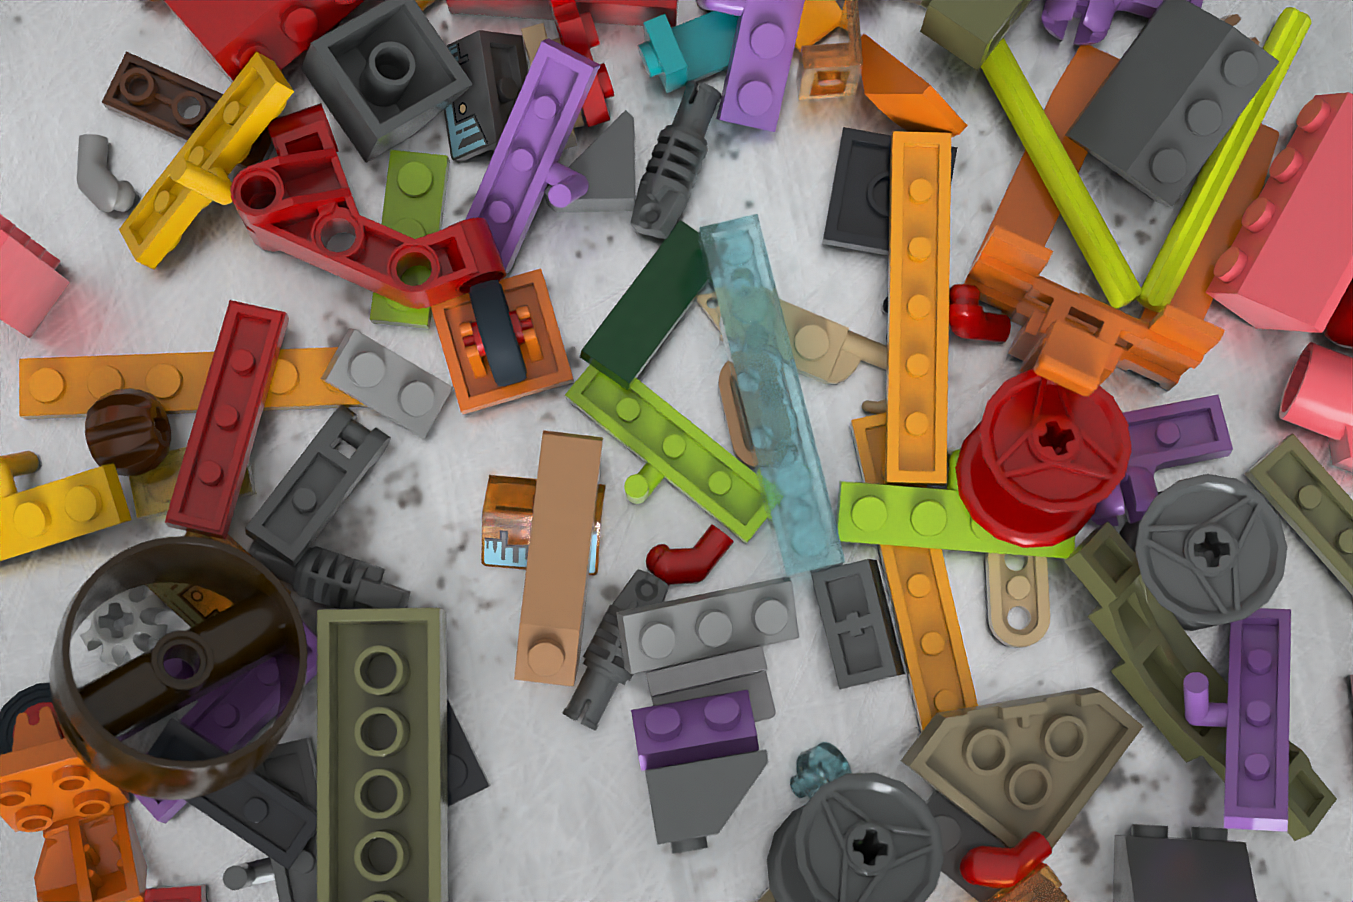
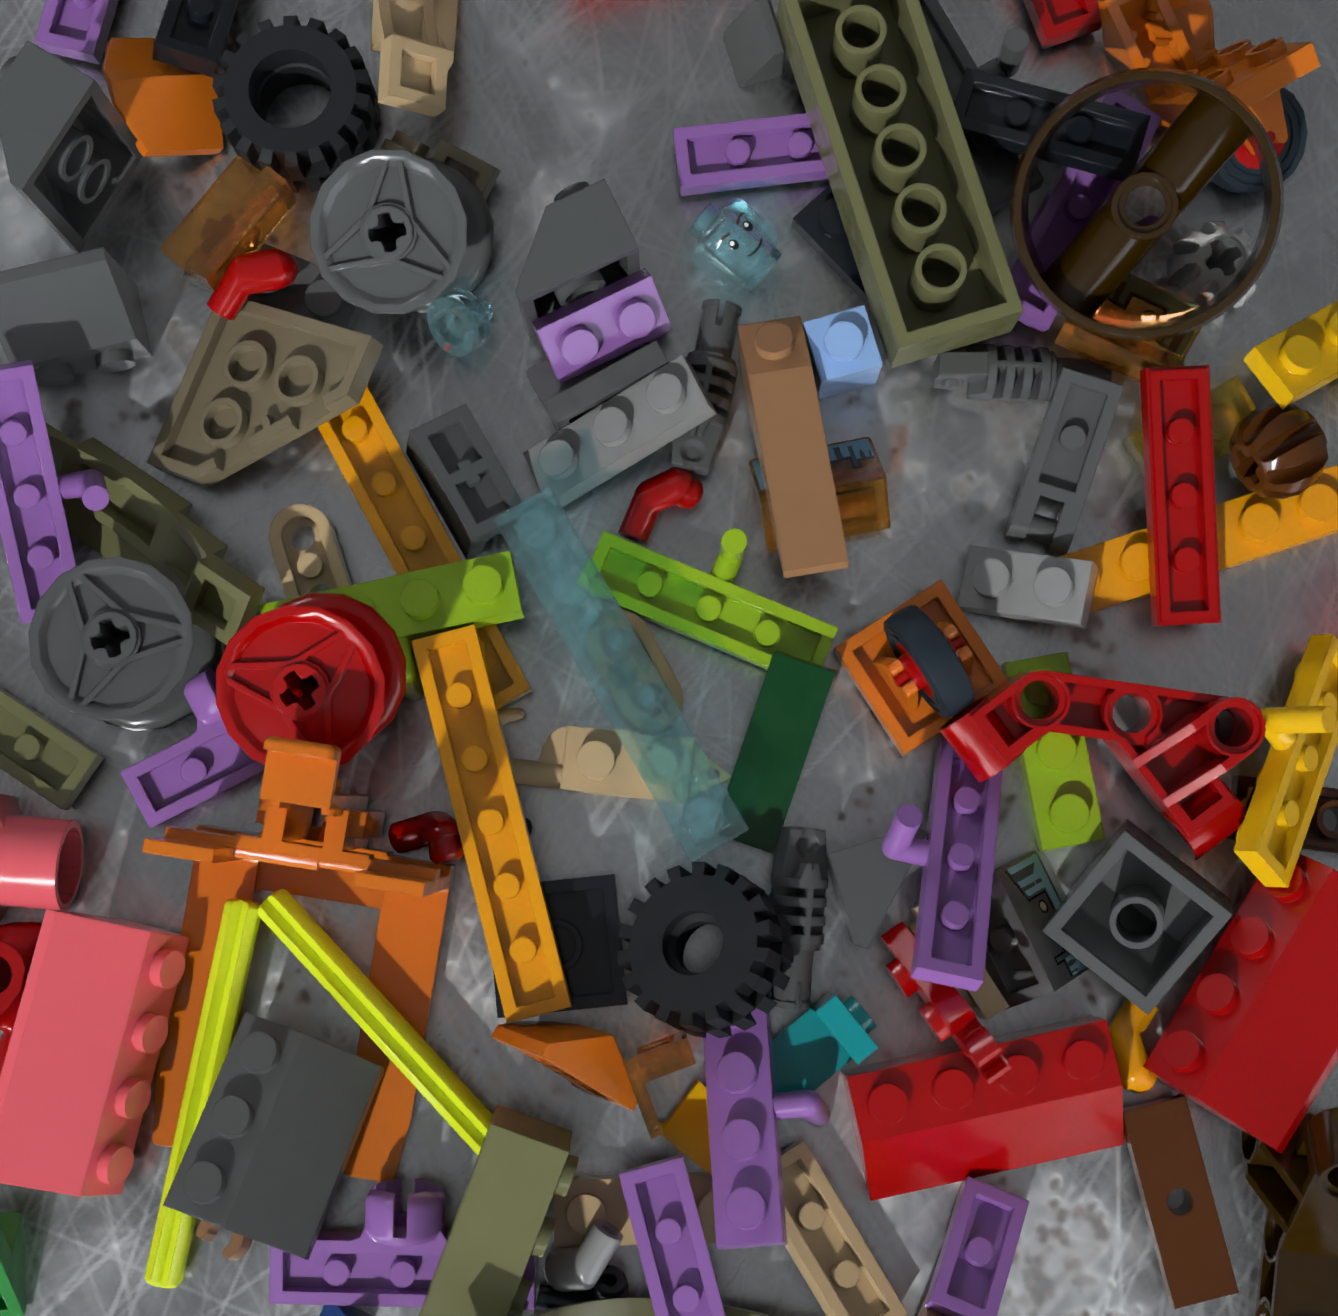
camera: 165 degrees right, 0 degrees up
none -> black tyre [617,862,794,1038]
none -> medium lavender plate [673,113,828,196]
none -> clear light blue head [687,198,782,292]
none -> light blue brick [803,305,883,400]

